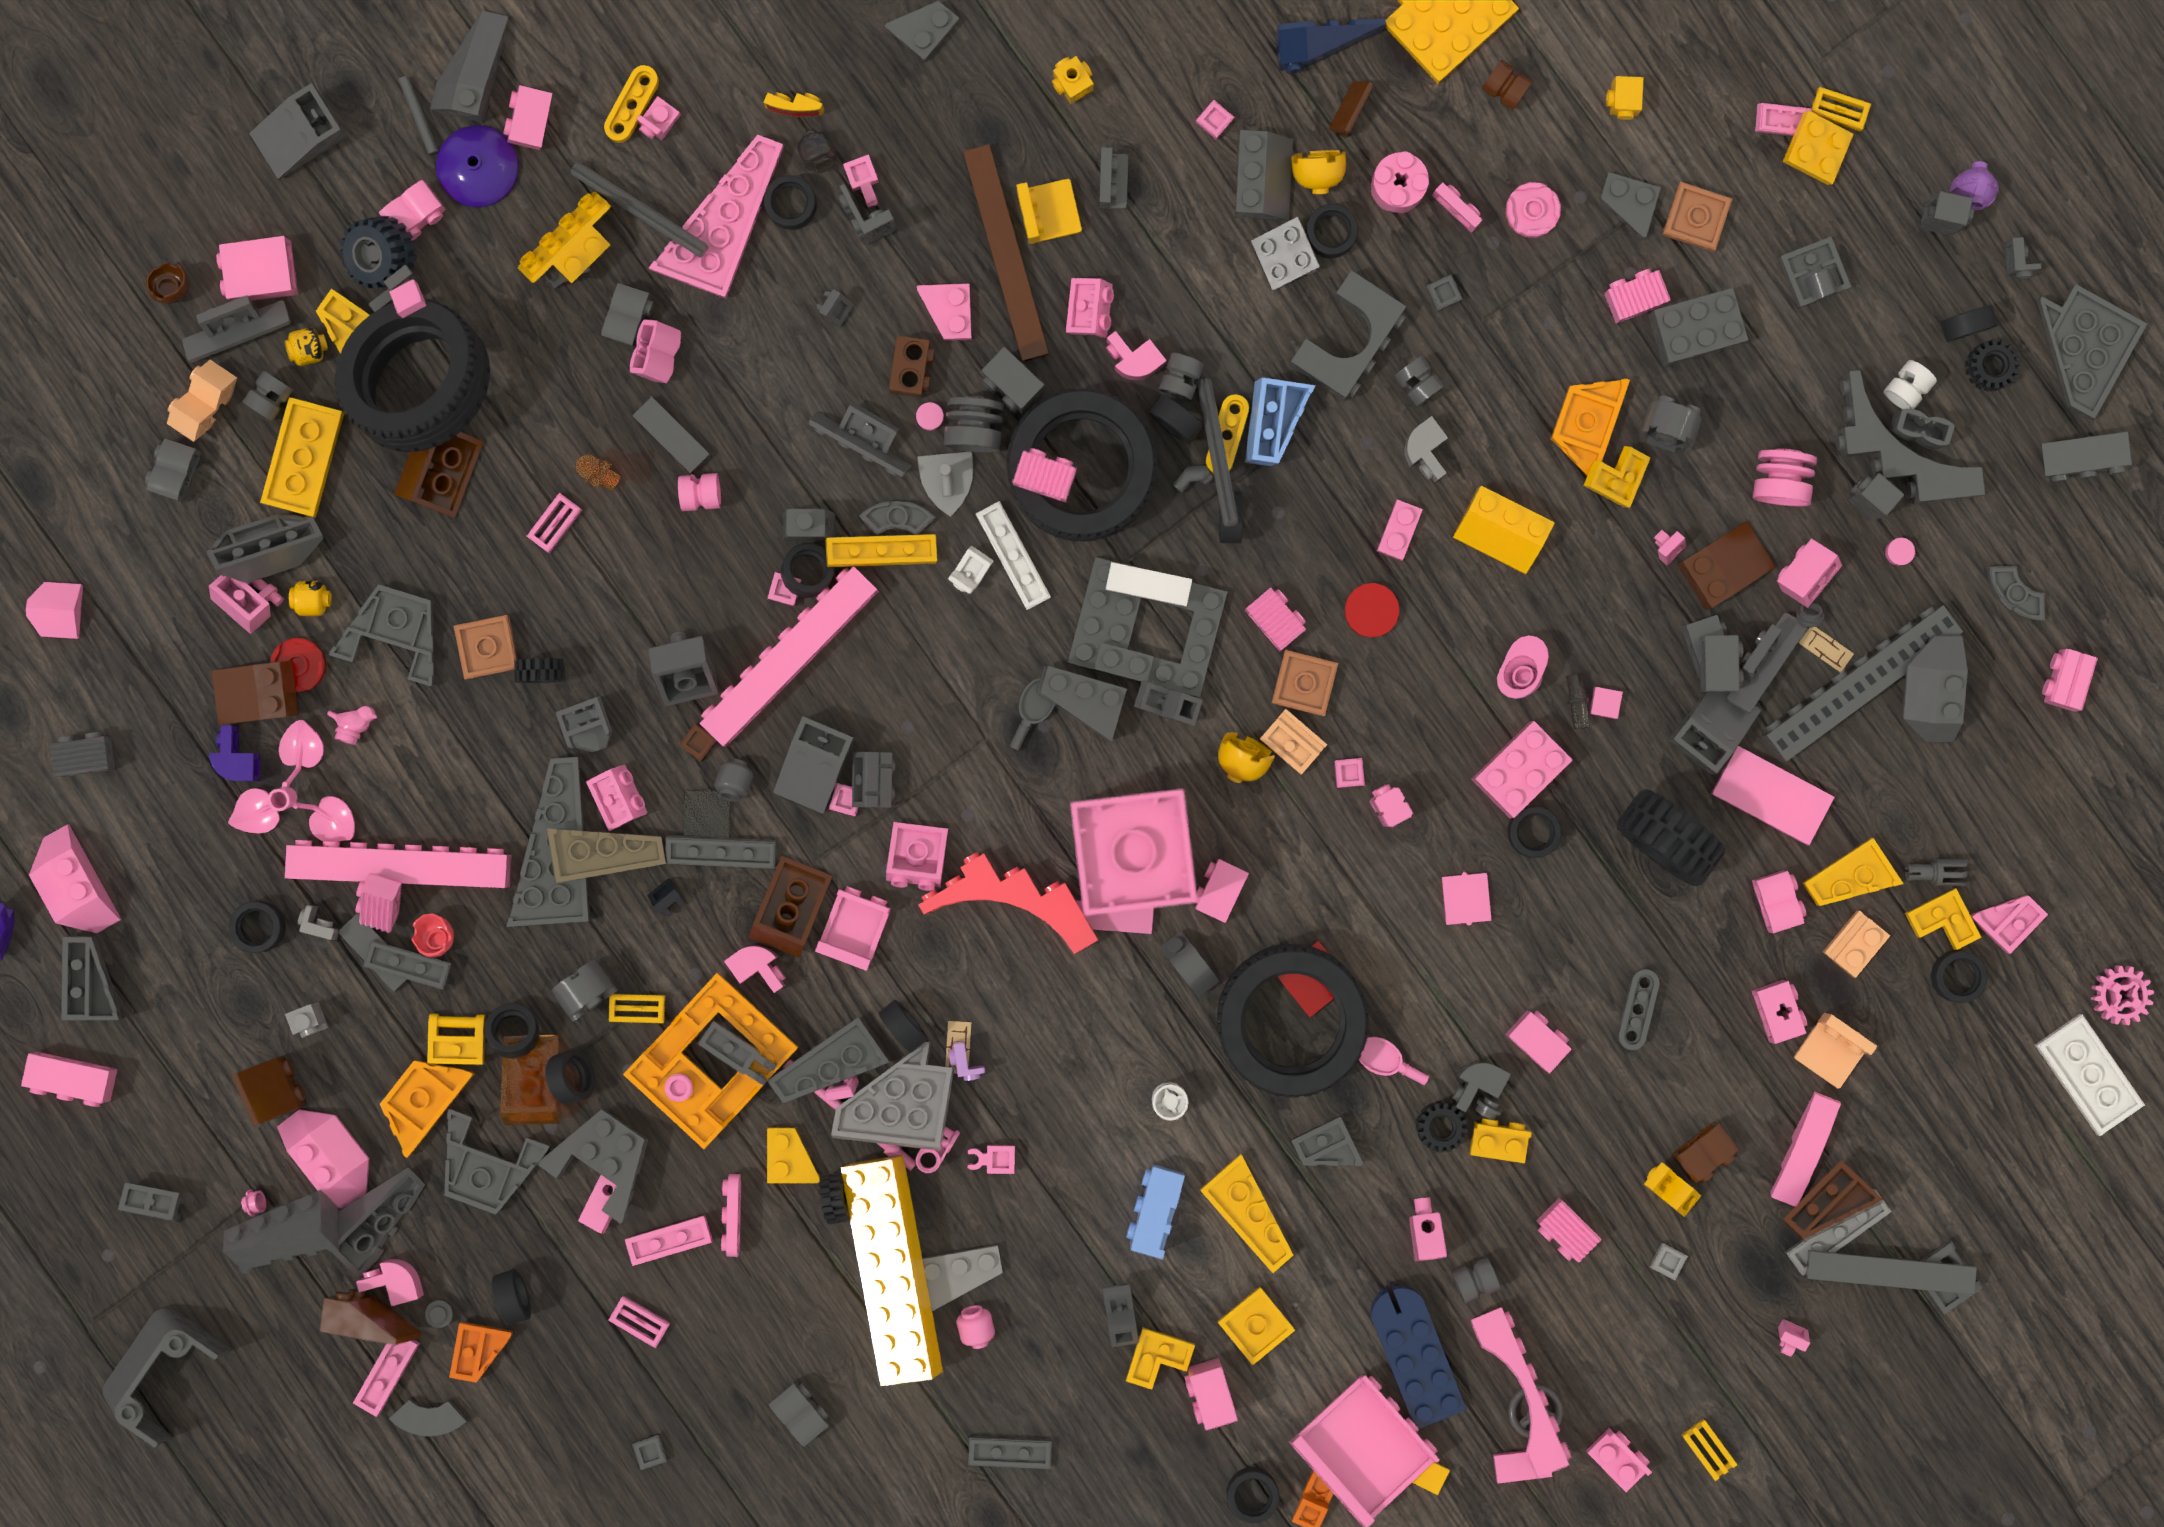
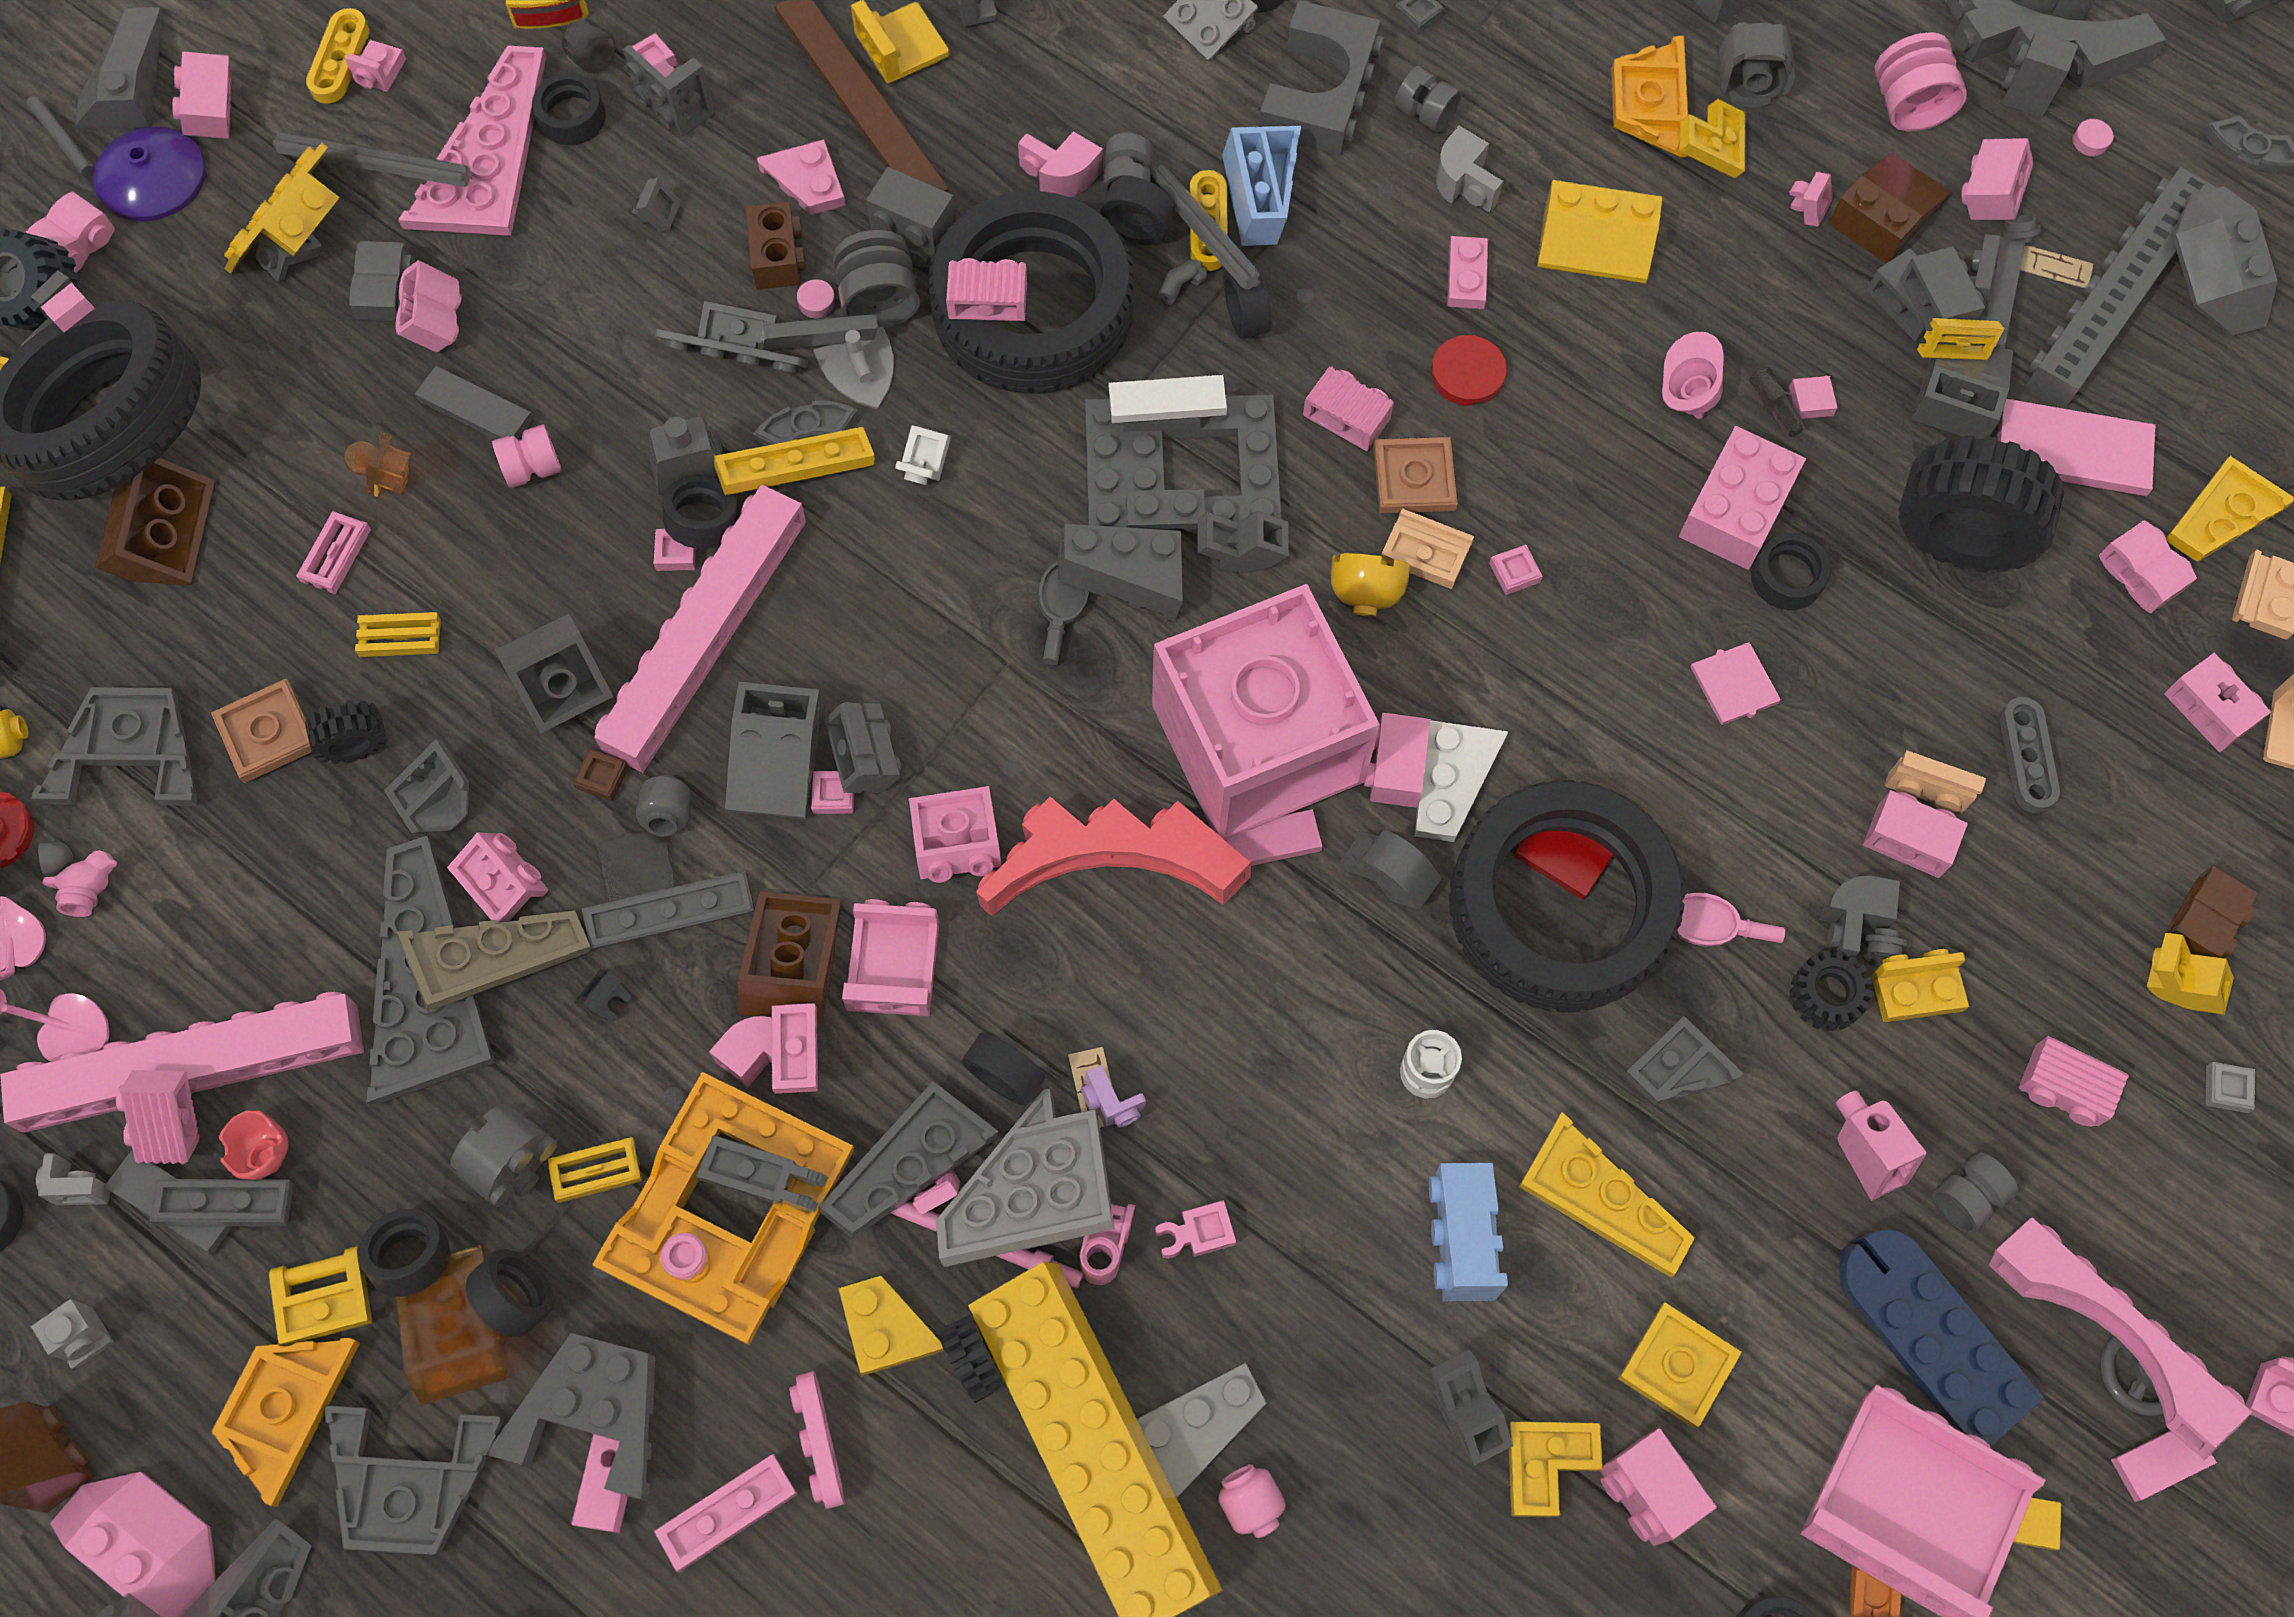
camera: 15 degrees left, 20 degrees down
white tile [976,501,1051,610] -> none
bright pink bracket [1066,278,1114,338] -> none
bright pink brick [1369,784,1413,827] -> none
none -> dark grey hinge [38,841,73,875]
none -> yellow tile [355,612,441,657]
none -> dark grey tile [760,314,878,351]
none -> bright pink plate [772,1003,818,1094]
none -> white wing [1414,720,1508,842]
none -> light nougat plate [1885,750,1986,814]
none -> yellow tile [1917,318,2004,360]

